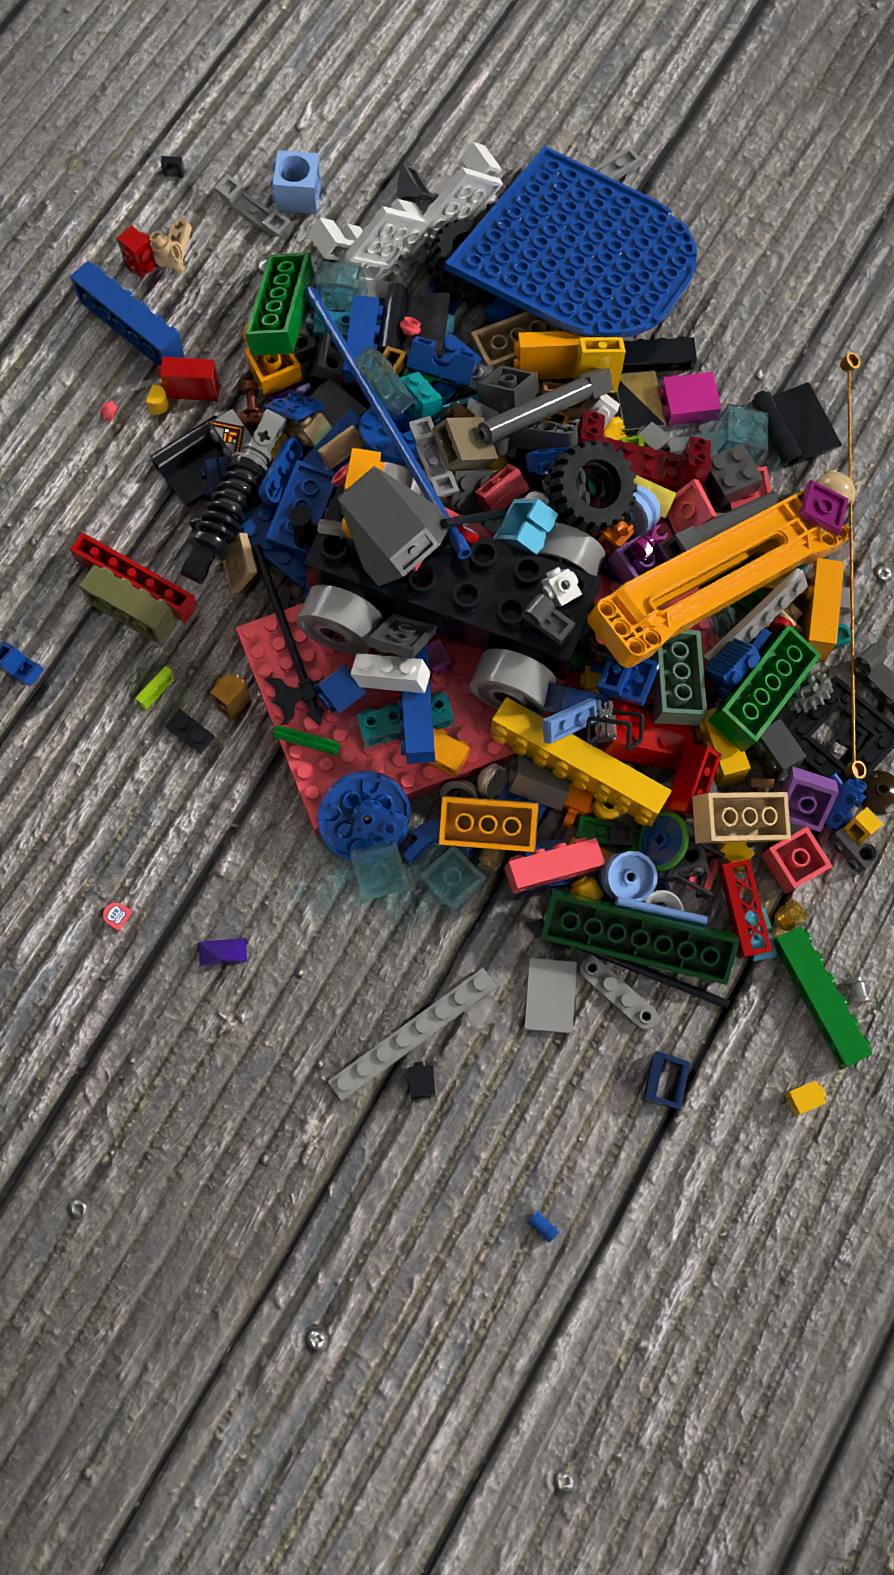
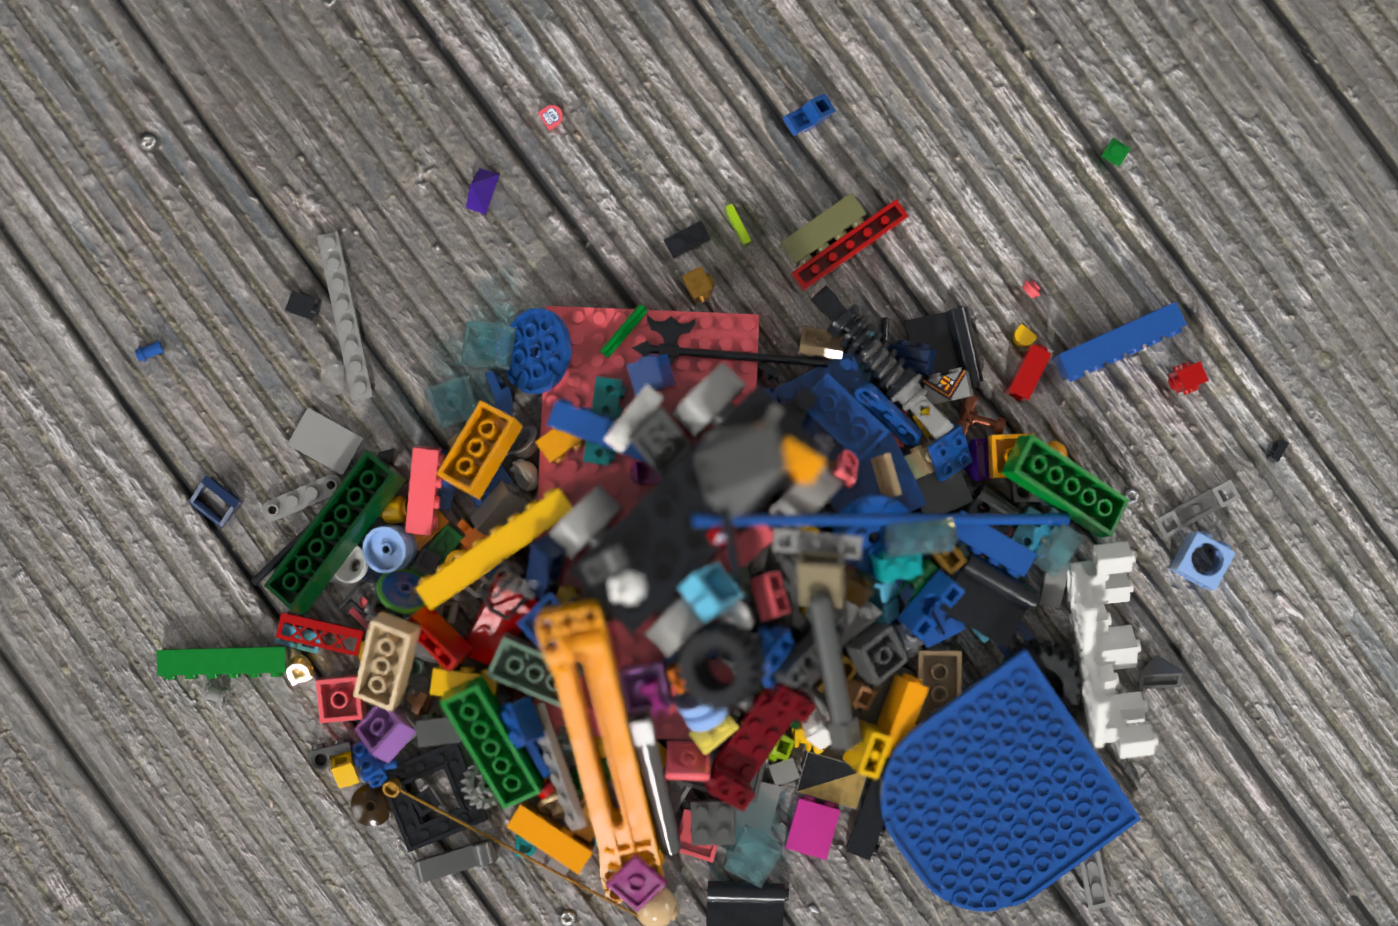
camera: 120 degrees right, 15 degrees up
tan piece [149,218,192,274] -> none
blue brick [352,800,410,845] -> none
coral plate [400,317,421,336] -> none
medium blue tile [543,698,597,744] -> none
medium blue bar [615,896,707,925] -> none
yellow brick [784,1080,826,1116] -> none

